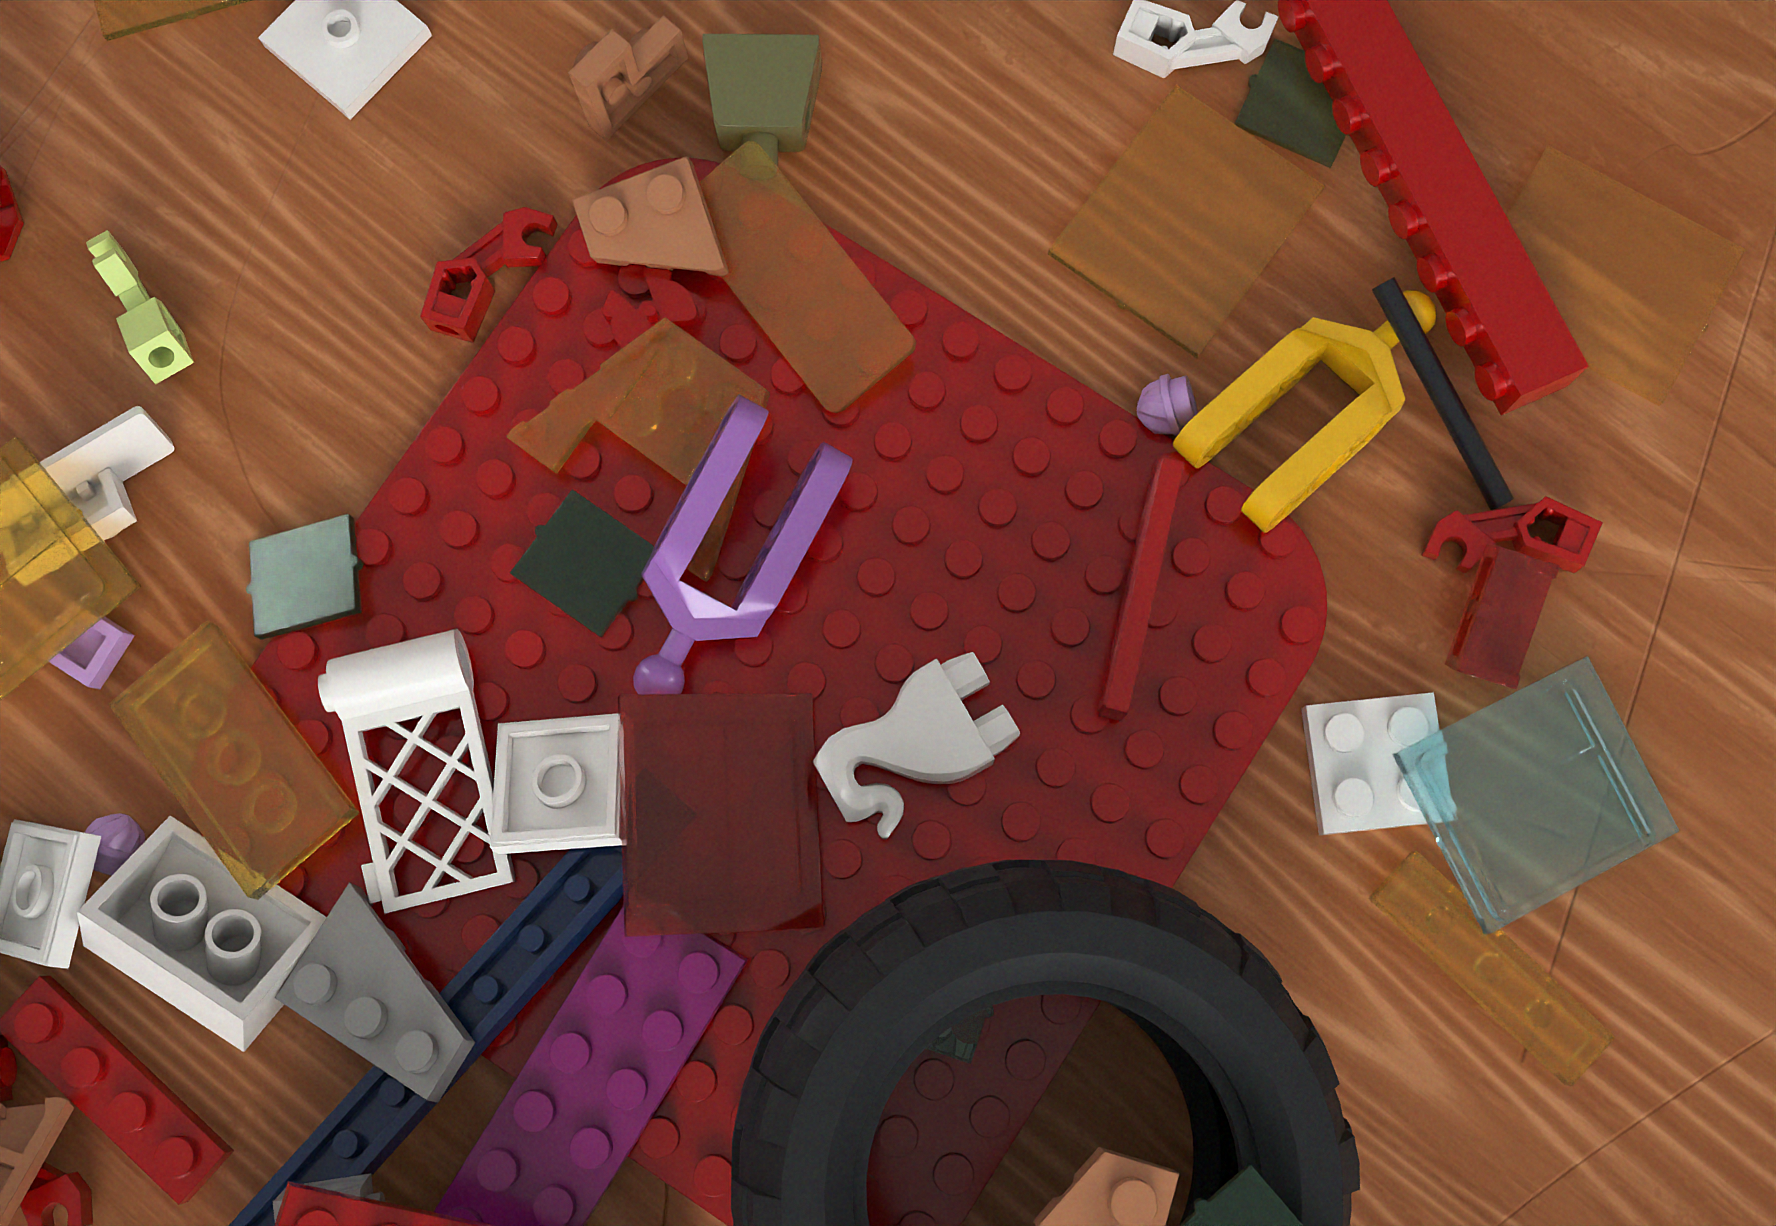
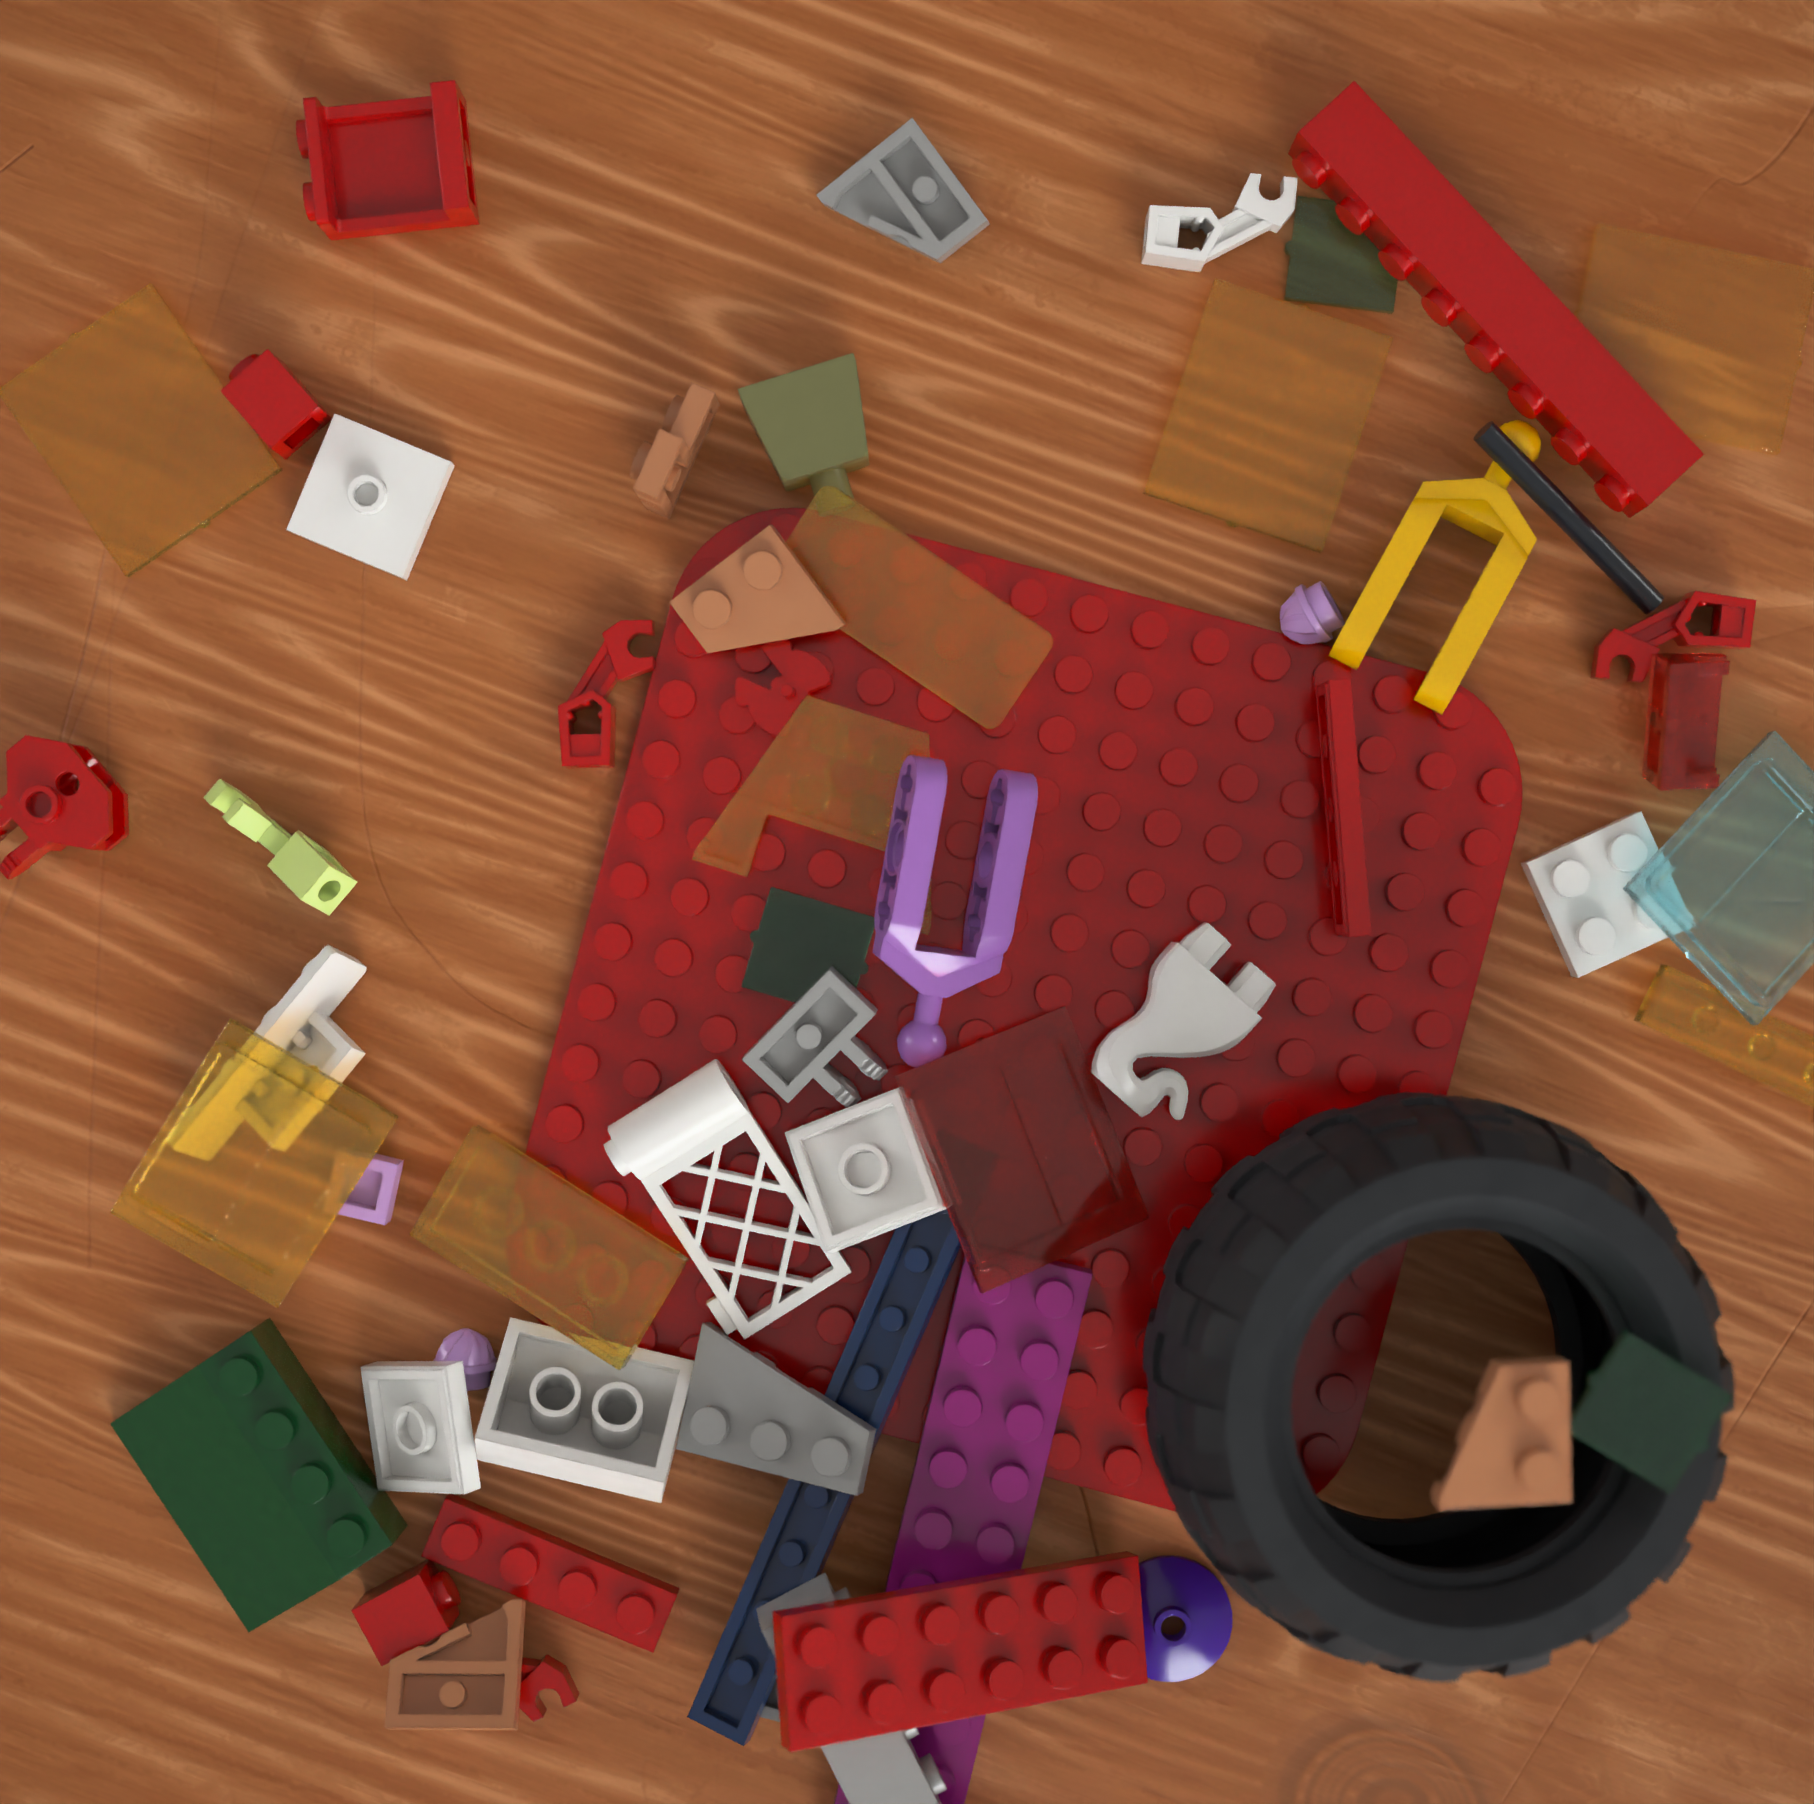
camera: 20 degrees left, 10 degrees up
clear green piece [246,514,364,640] -> none
none -> light grey hinge [742,966,889,1108]

